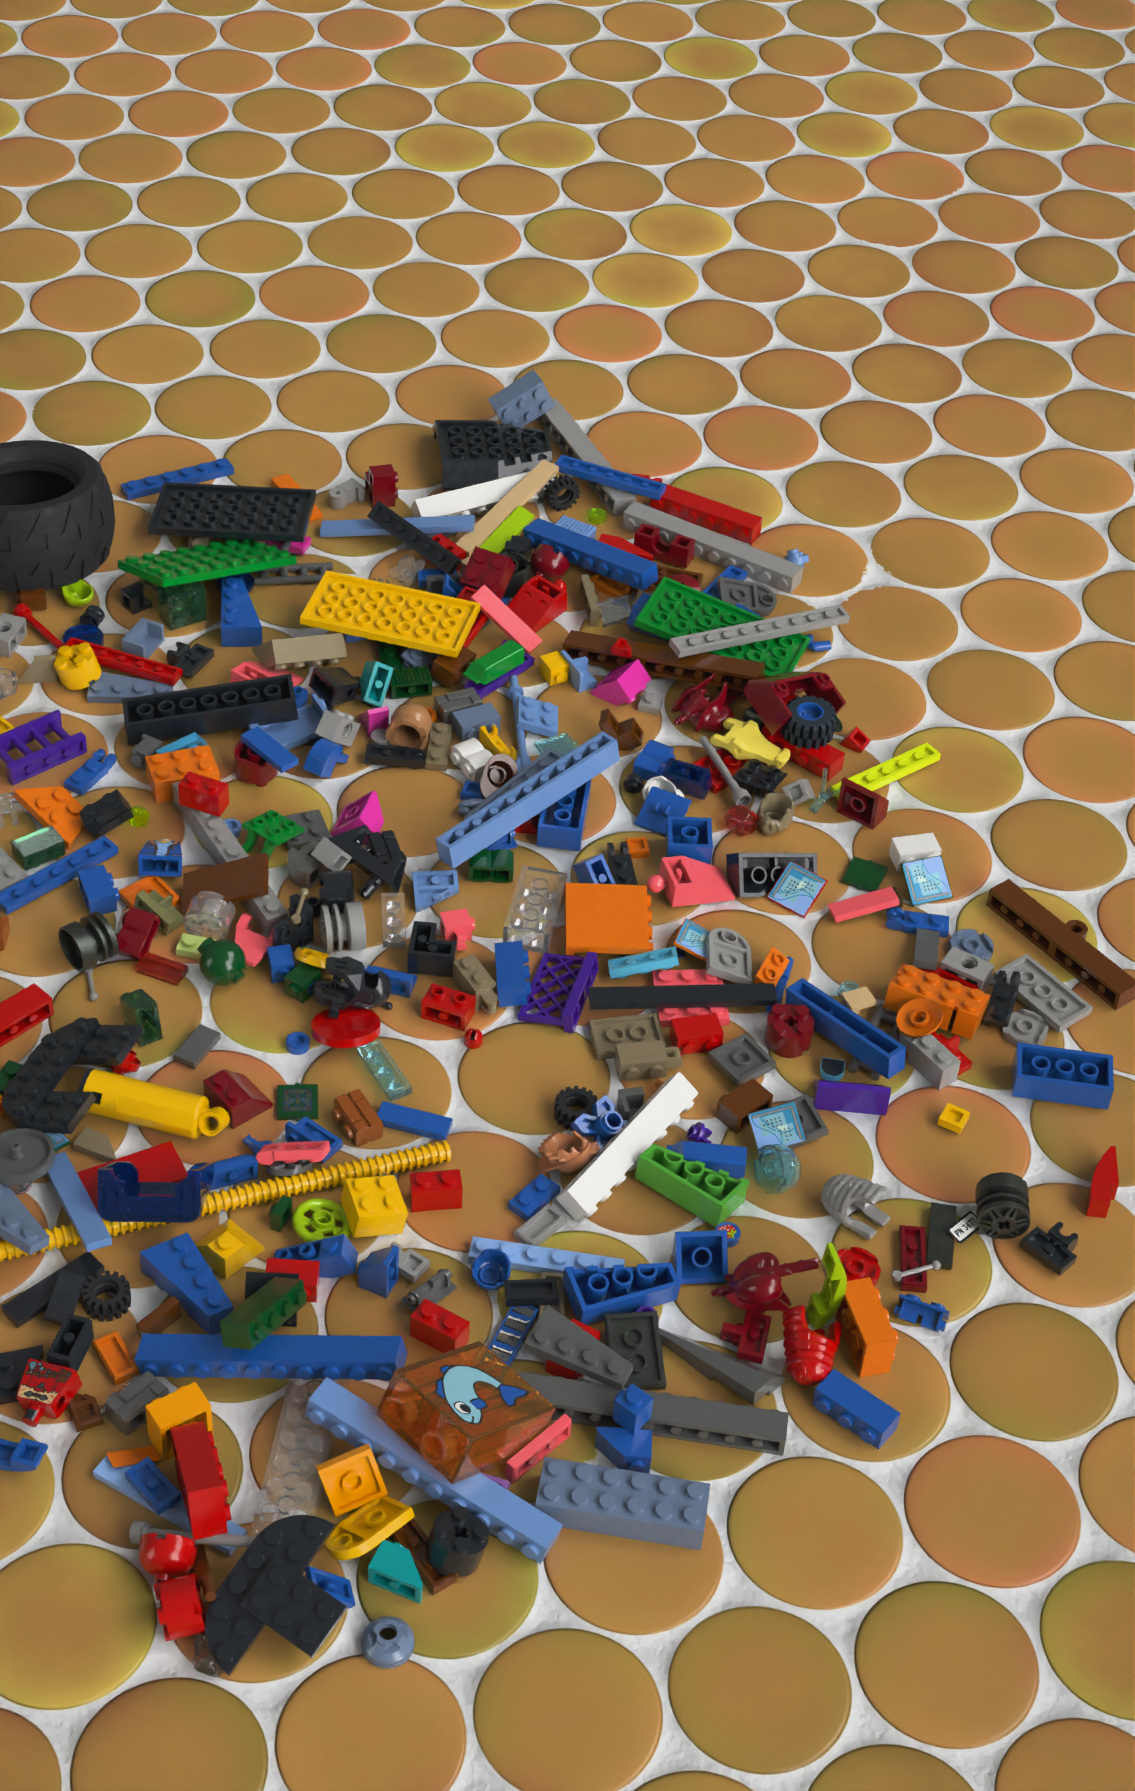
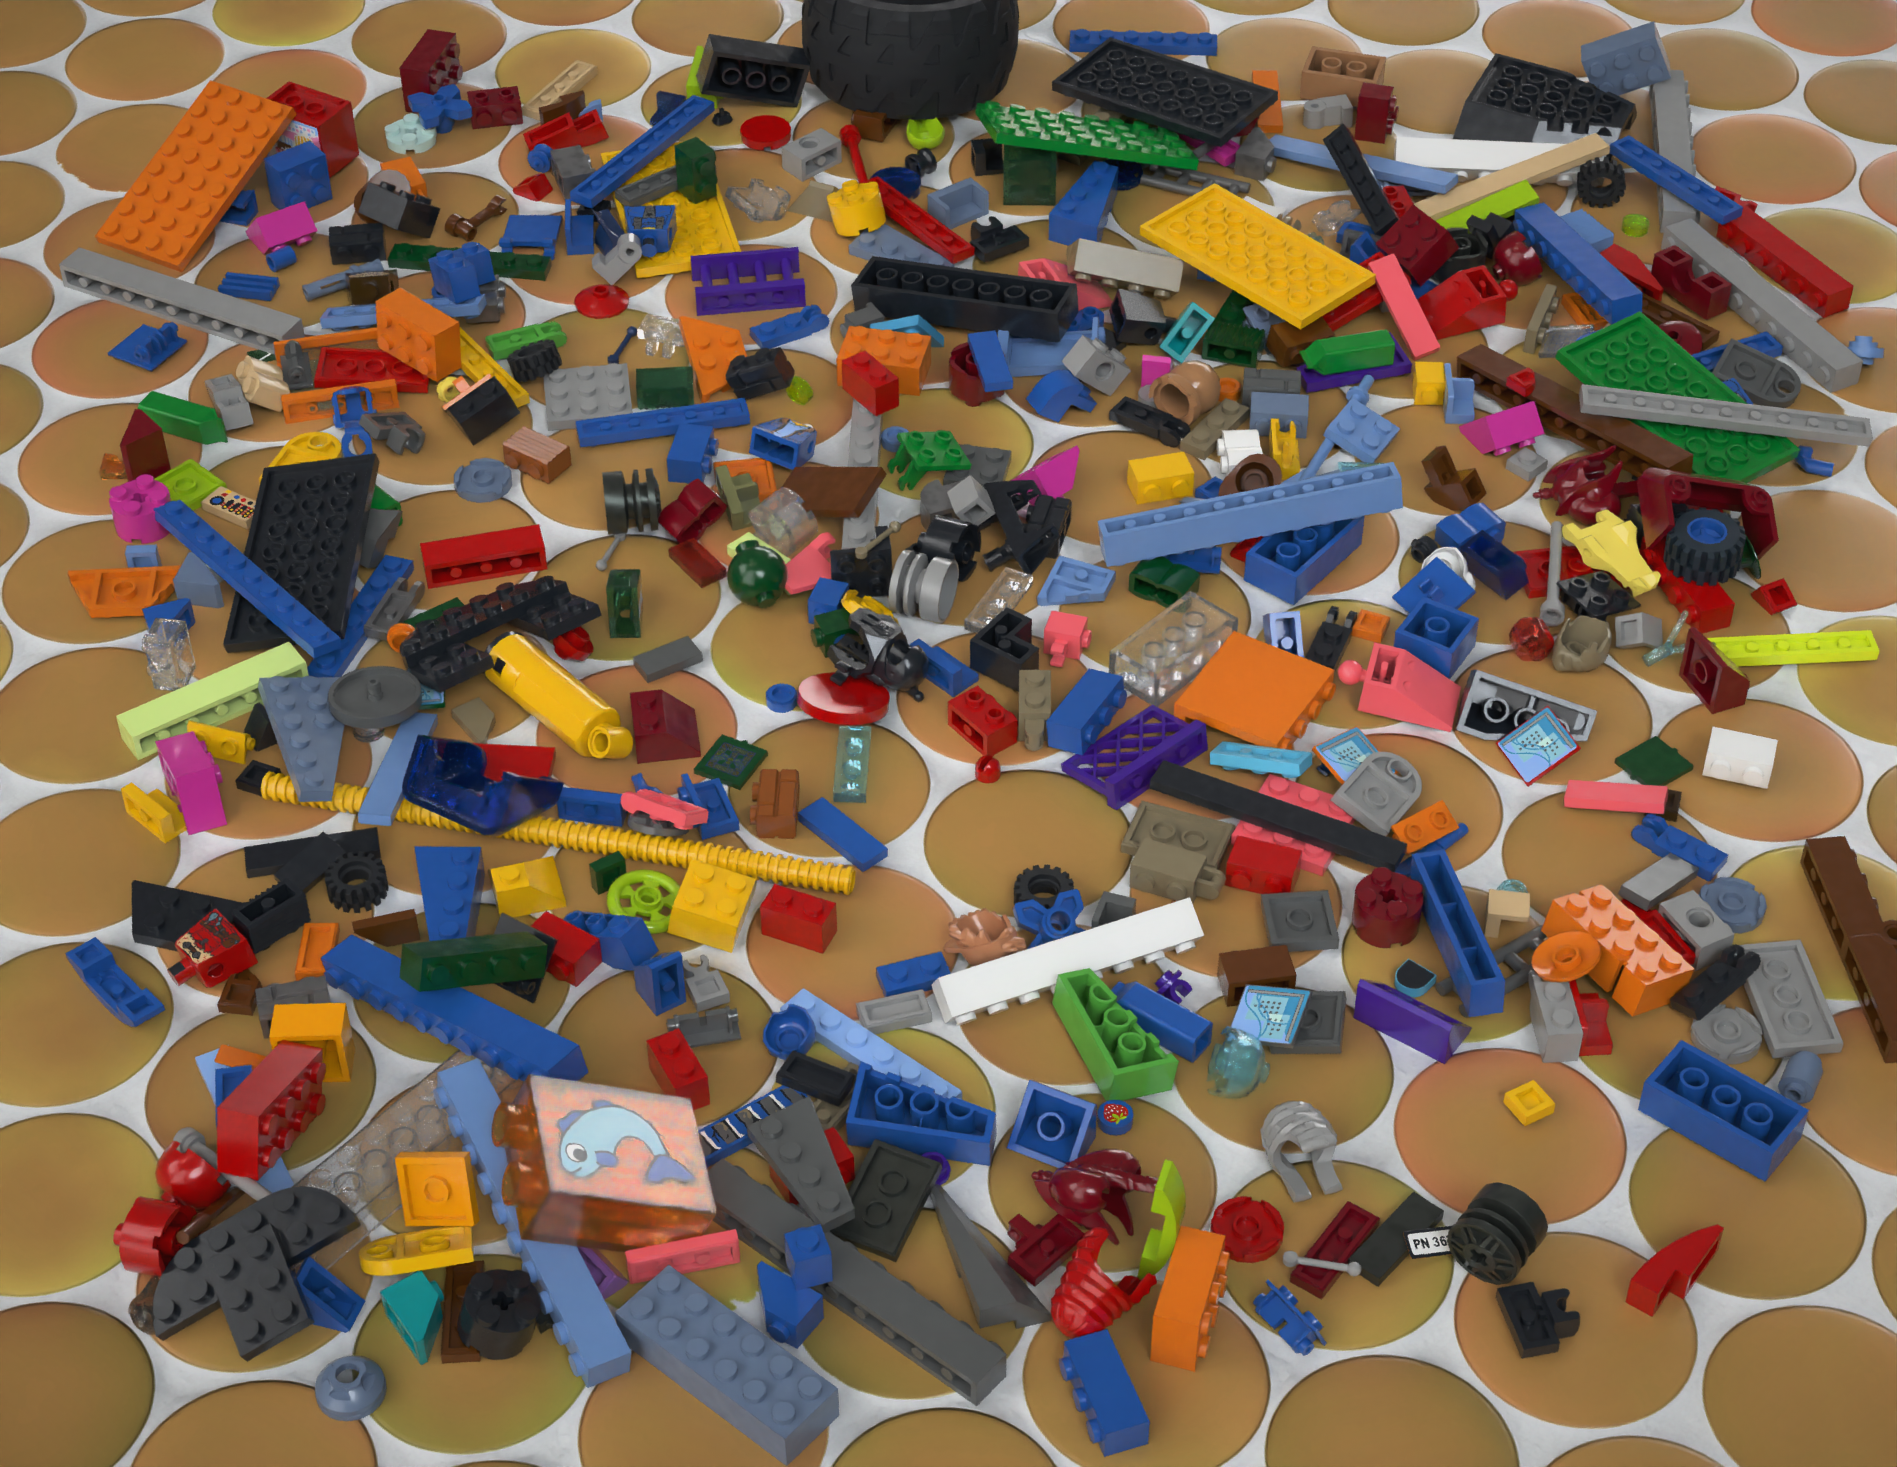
camera: 35 degrees right, 0 degrees up
piece [900,855,953,906] -> none
none -> yellow brick [1127,452,1194,505]
none -> flat silver slope [1234,127,1277,182]
none -> medium nougat brick [1300,46,1386,107]
none -> sand blue brick [1778,1051,1823,1104]

